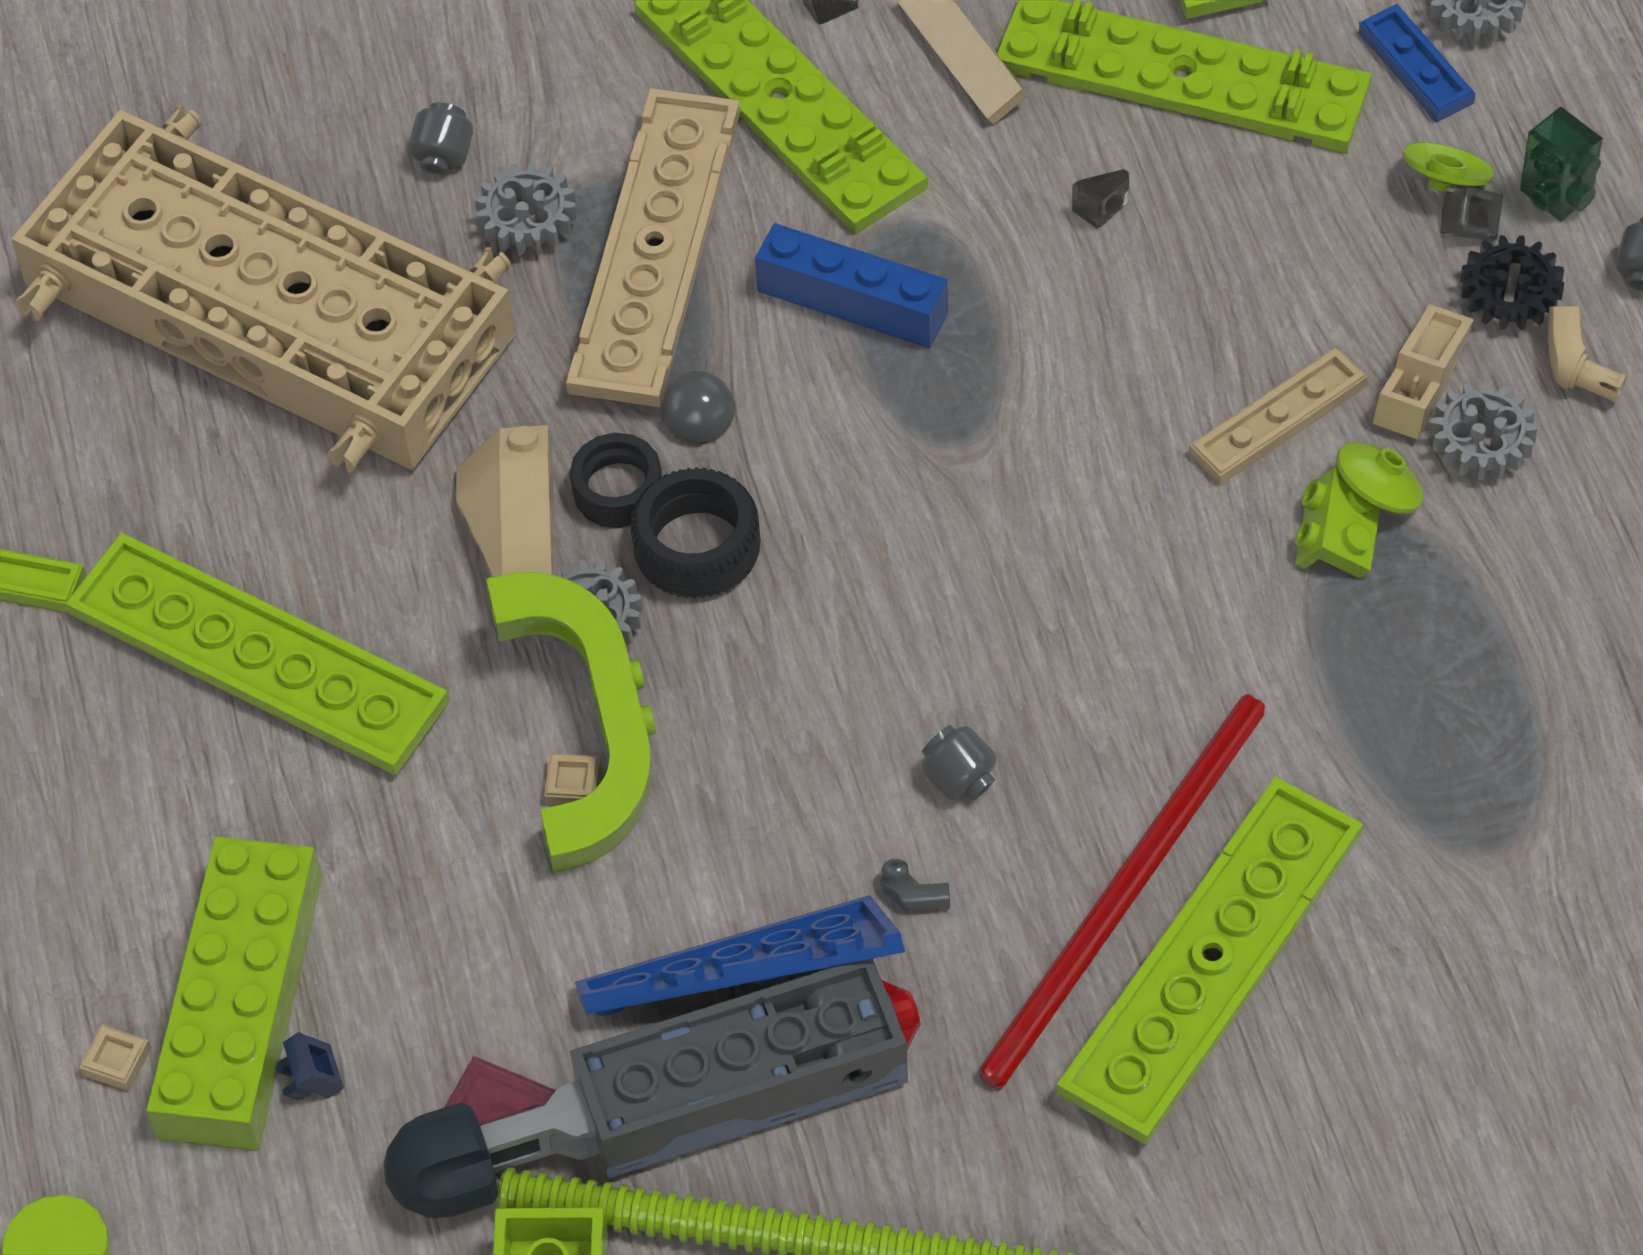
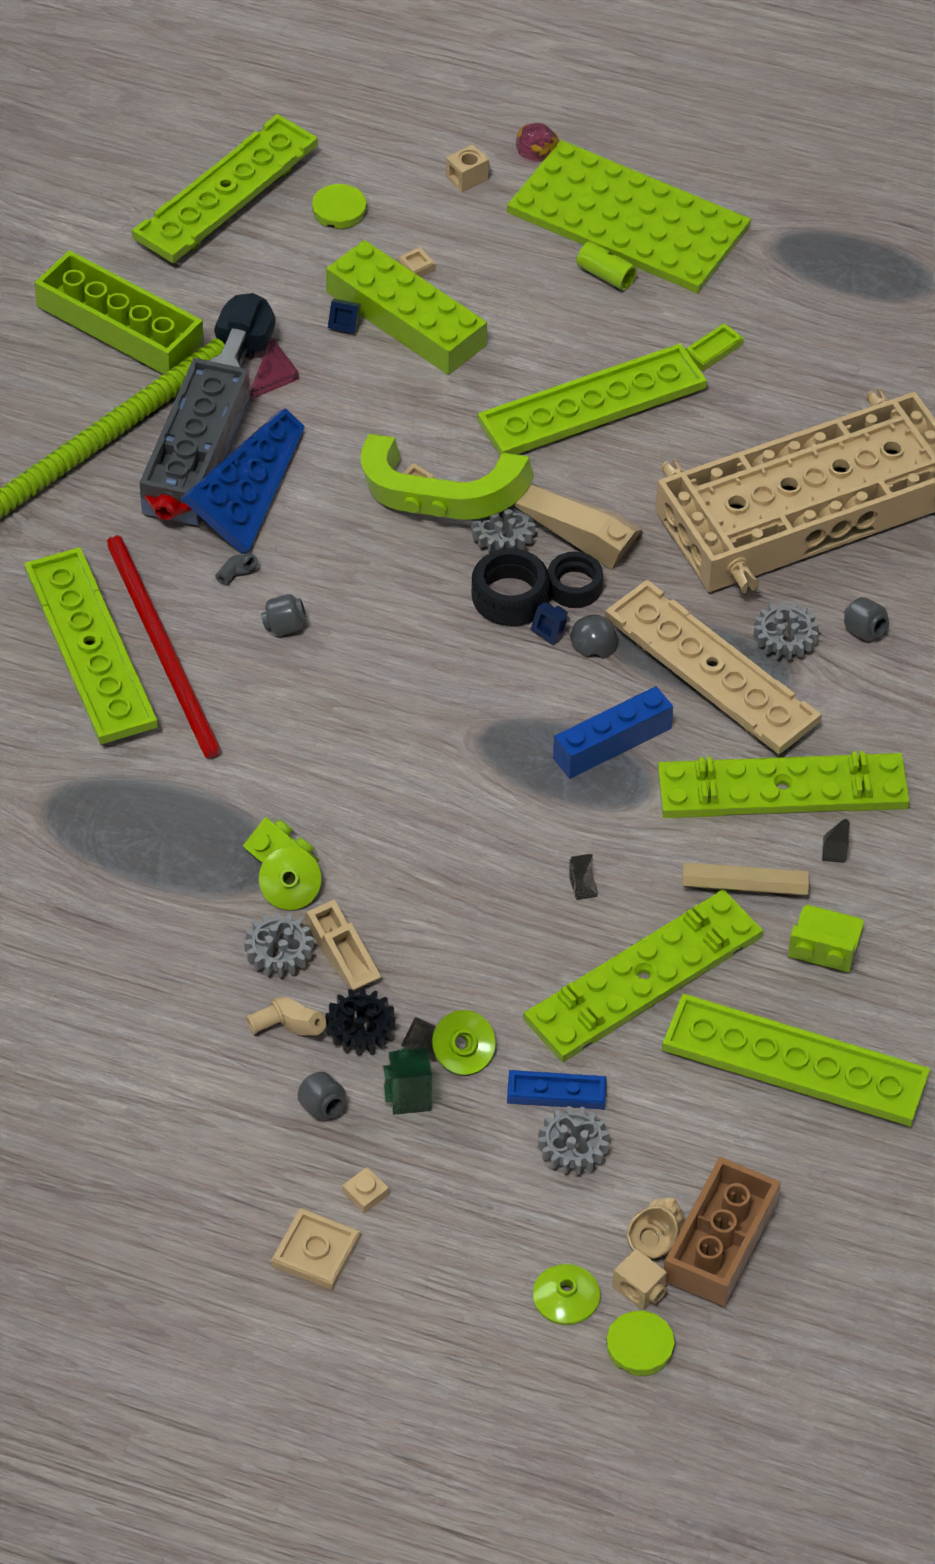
camera: 120 degrees right, 5 degrees down
tan tile [1189,347,1368,485] -> none
none -> dark blue tile [531,602,568,645]

